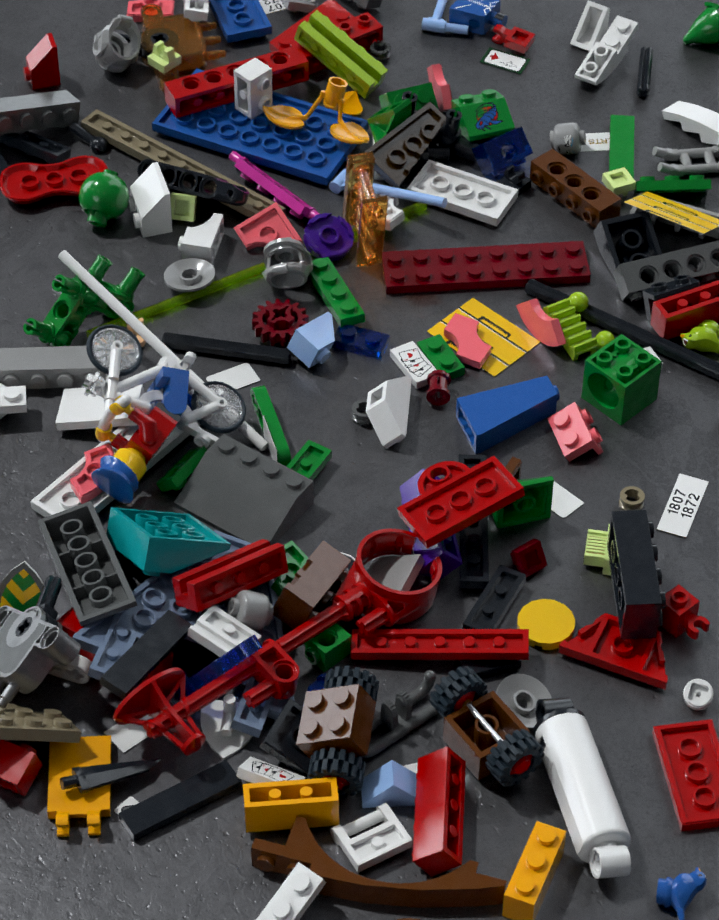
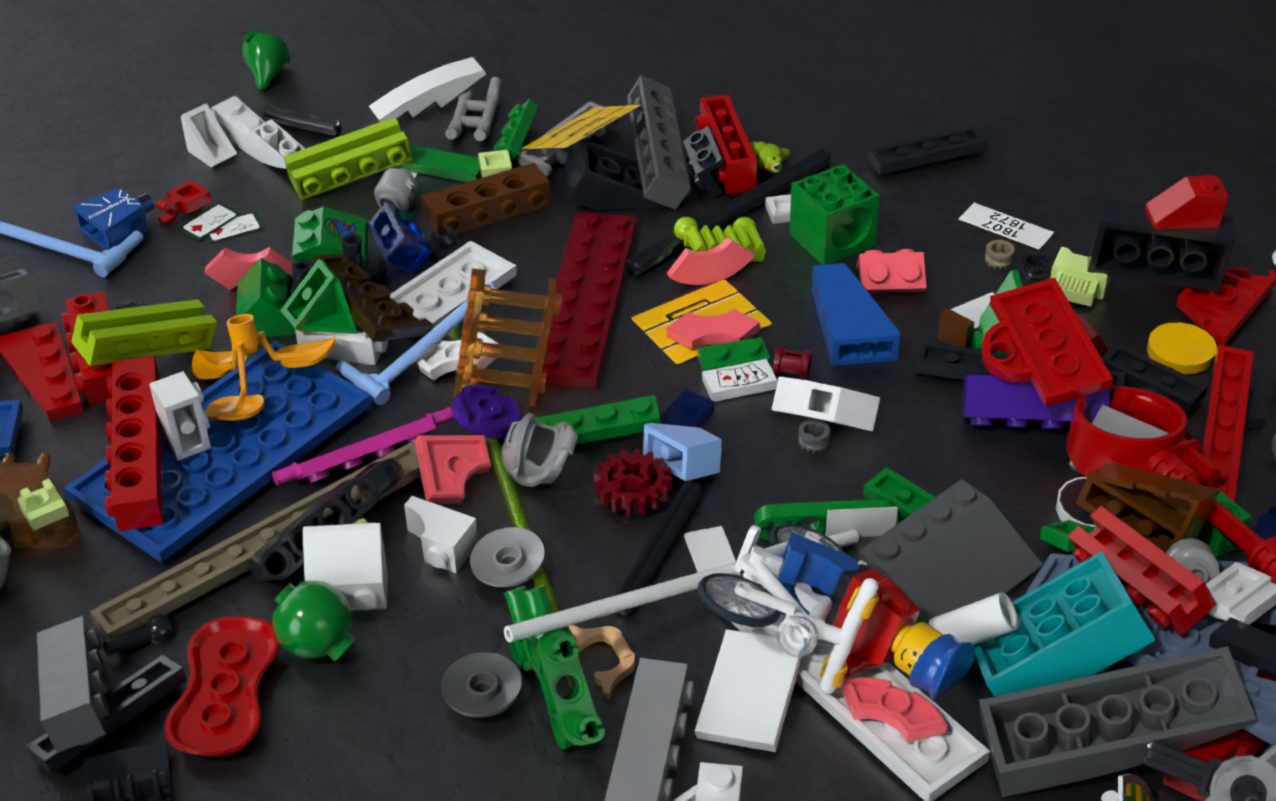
camera: 75 degrees left, 5 degrees down
none -> white sticker [206,210,265,244]
none -> lime brick [283,117,412,200]
none -> white pin [929,592,1019,645]
none -> red slope [1145,175,1228,229]

